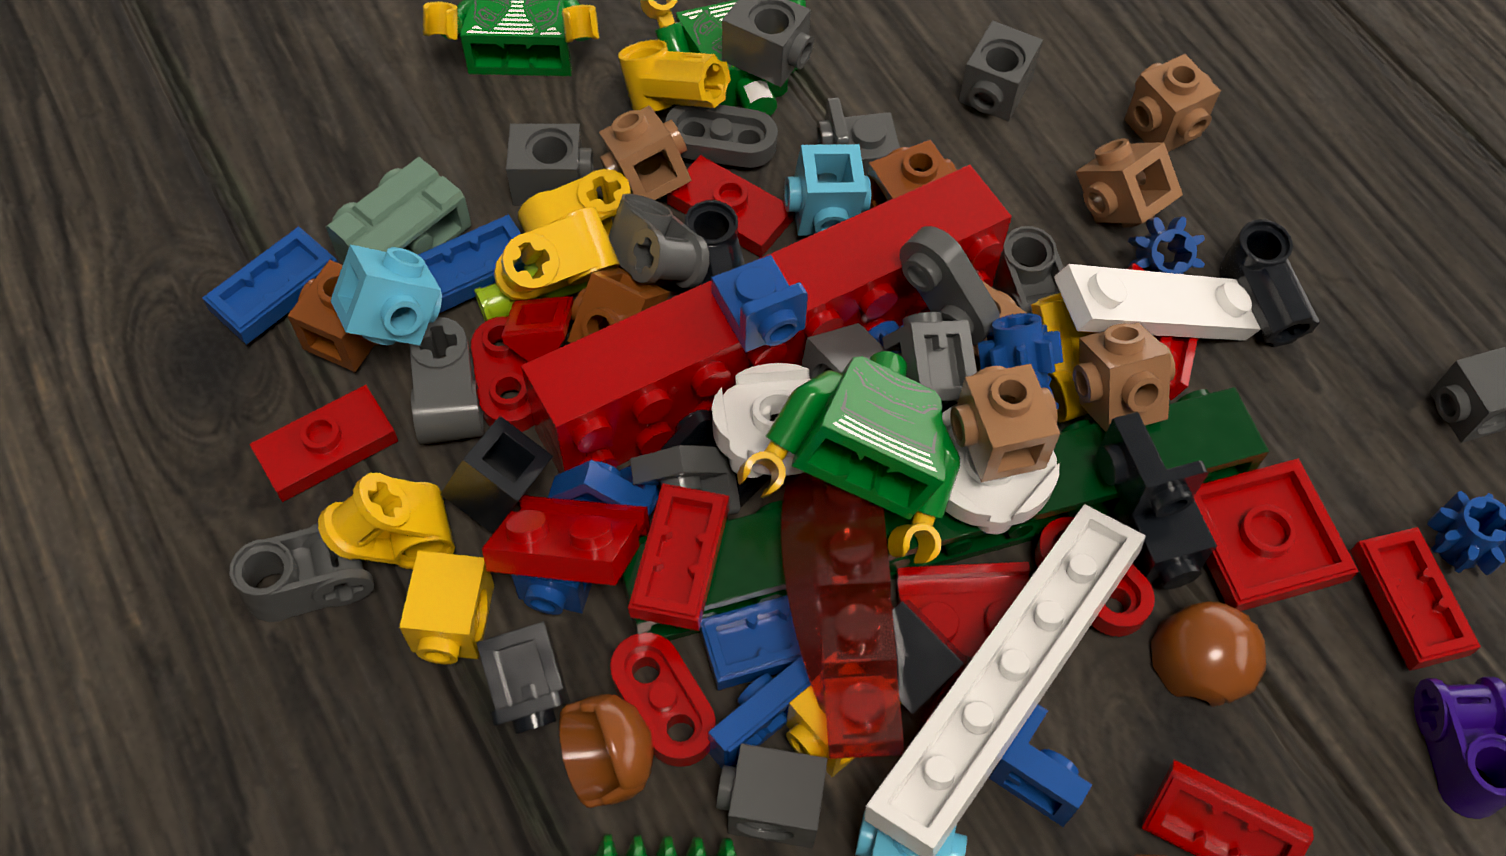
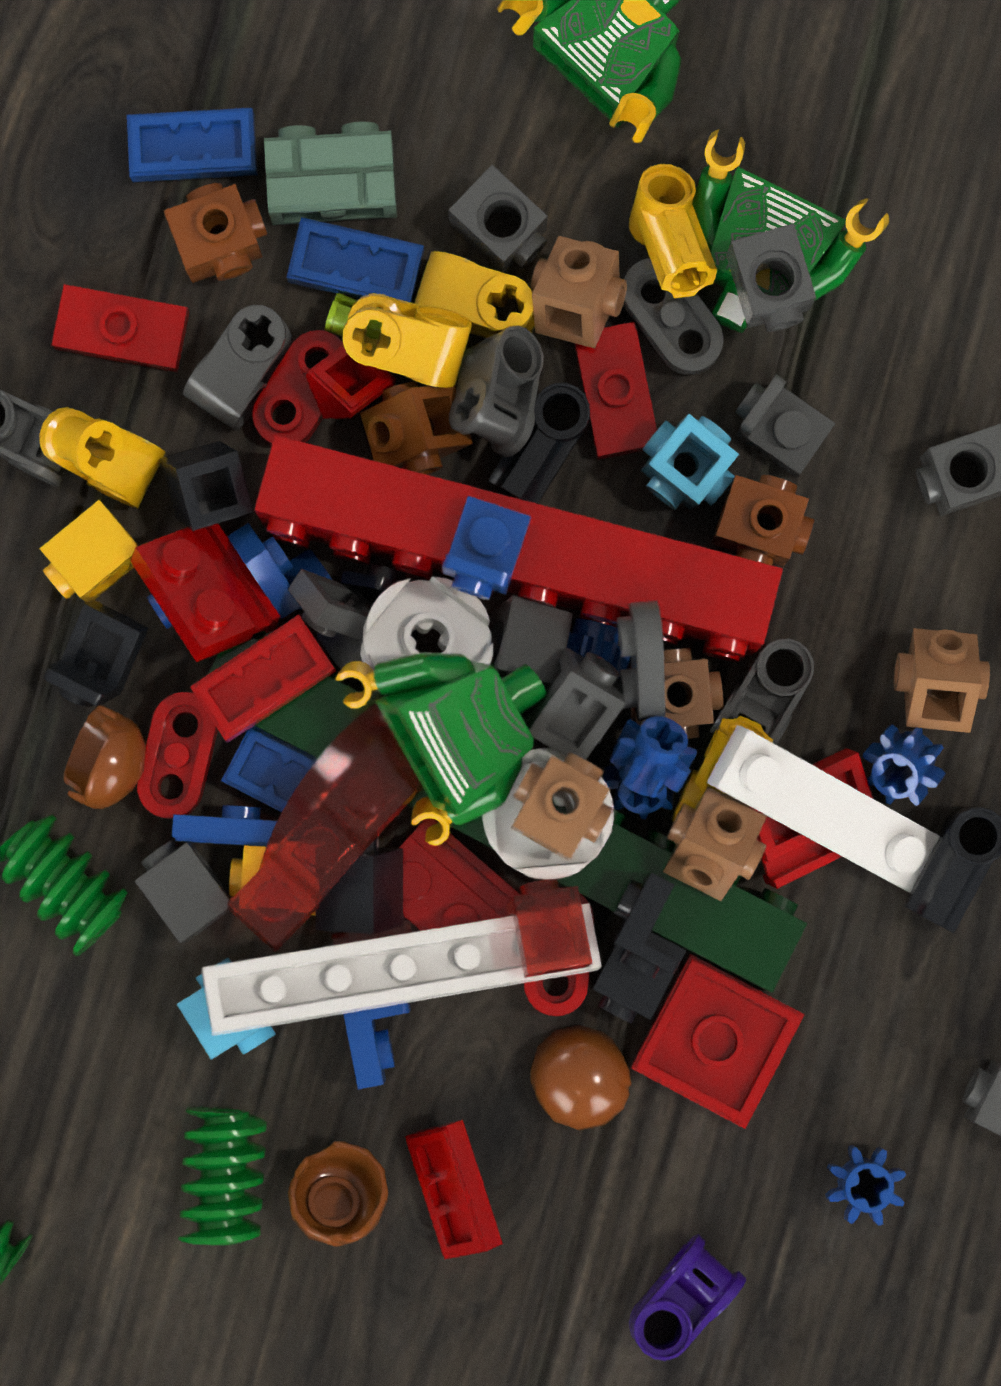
camera: 45 degrees right, 25 degrees up
medium azure brick [330,244,442,345] -> none
red plate [1350,527,1481,671] -> none
none -> clear red bracket [506,879,593,978]

